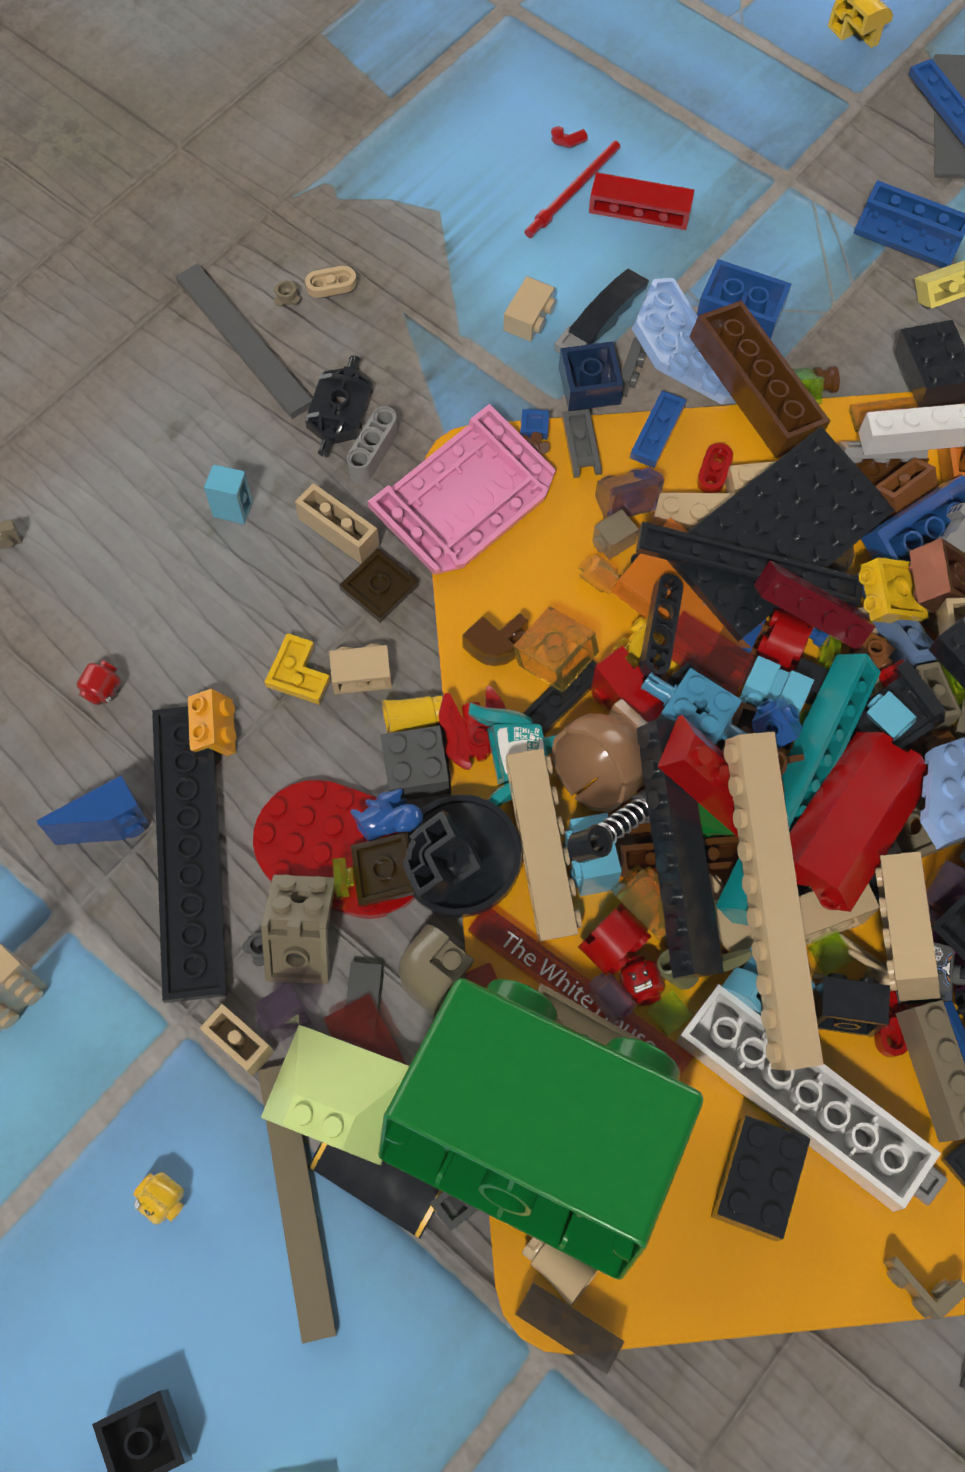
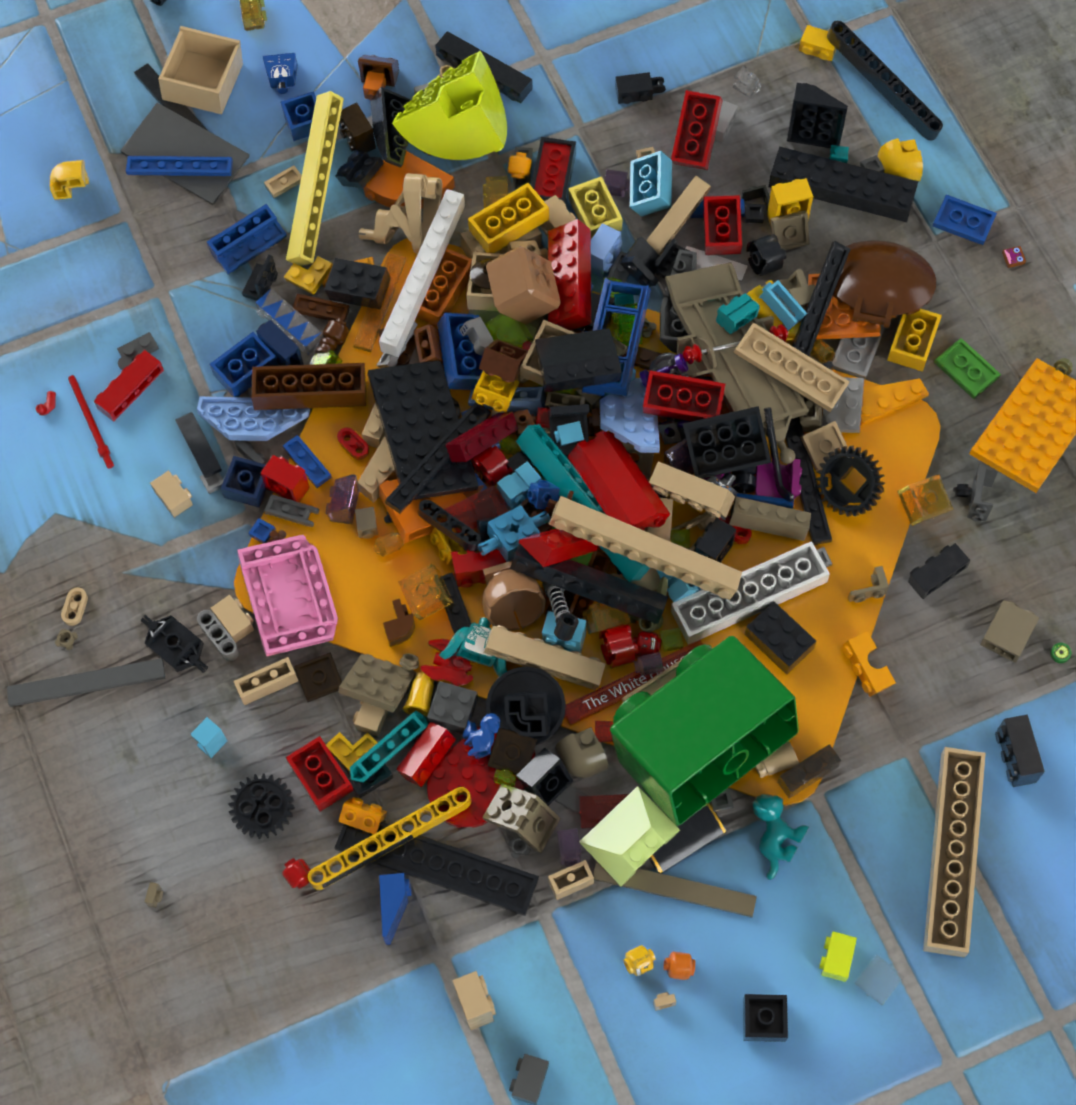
camera: 60 degrees left, 0 degrees up
none -> dark grey hinge [117,332,159,370]
none -> tan brick [211,595,254,643]
none -> black gear [228,773,295,839]
none -> black bracket [242,254,278,301]
none -> clear brick [255,289,323,355]
none -> dark blue brick [256,320,304,366]
none -> red brick [261,455,310,503]
none -> yellow plate [284,256,333,295]
none -> red brick [286,736,354,812]
none -> reddish brown plate [292,293,350,322]
none -> yellow beam [308,787,471,890]
none -> reddish brown head [322,319,349,346]
none -> dark tan plate [338,654,416,712]
none -> black plate [349,764,394,799]
none -> teal brick [350,711,429,782]
none -> red brick [396,722,456,787]
none -> dark tan plate [399,653,419,671]
none -> black brick [516,747,573,806]
none -> tan plate [653,992,676,1011]
none -> orange head [664,951,695,980]
none -> teal animal [752,794,809,880]
none -> light orange arch [842,631,896,697]

